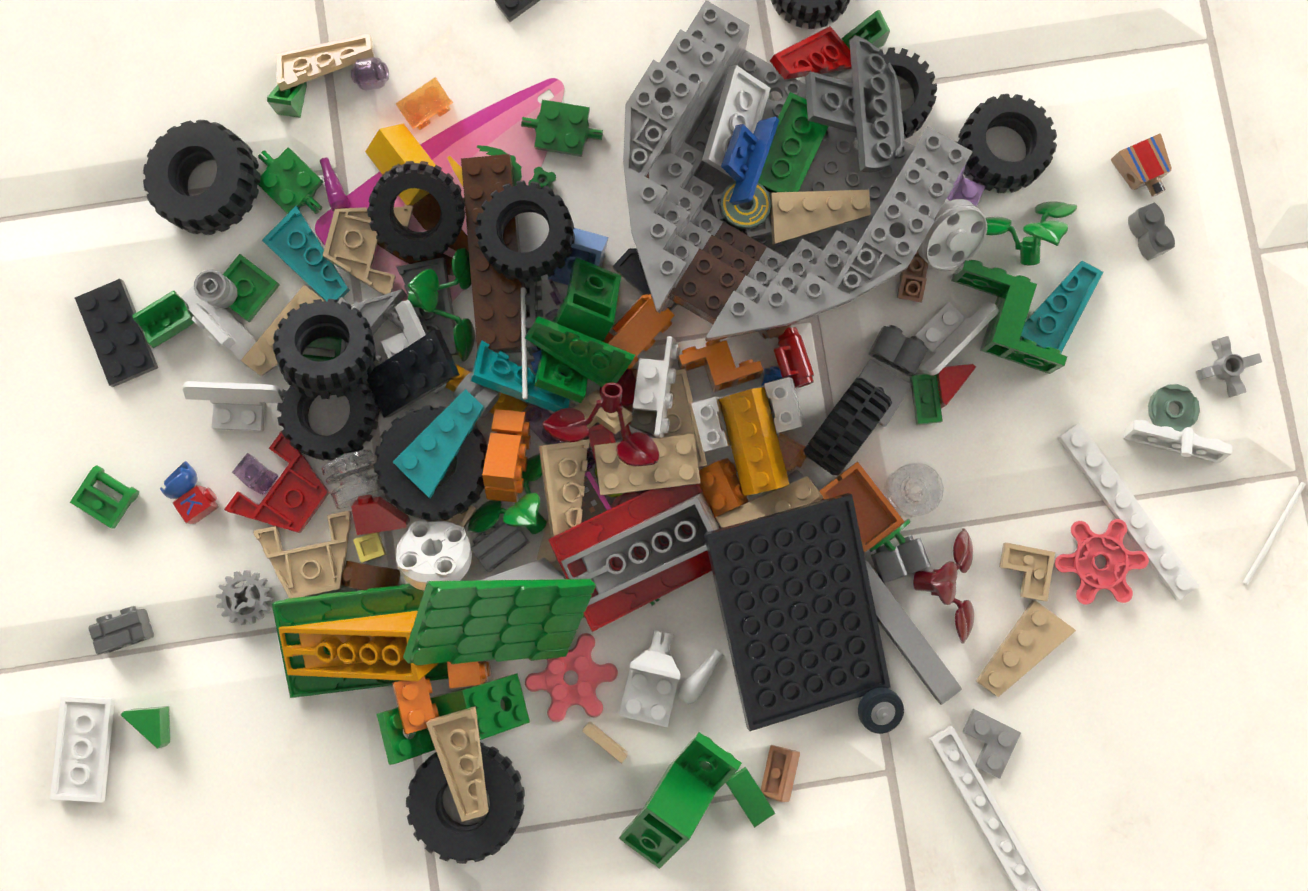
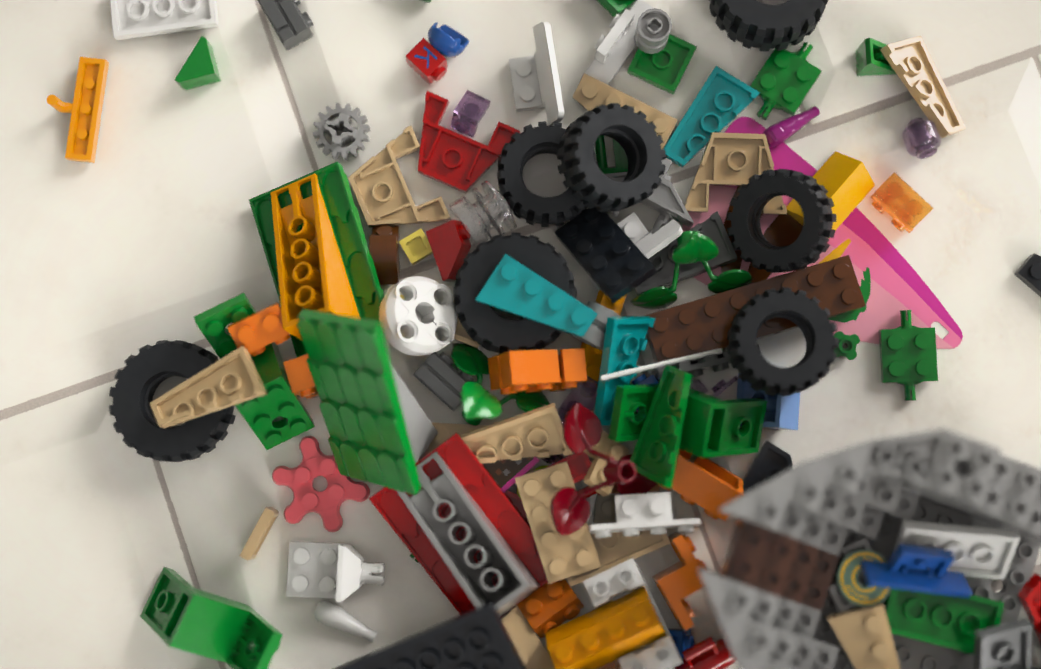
camera: 80 degrees right, 0 degrees up
none -> light orange plate [47,57,109,163]

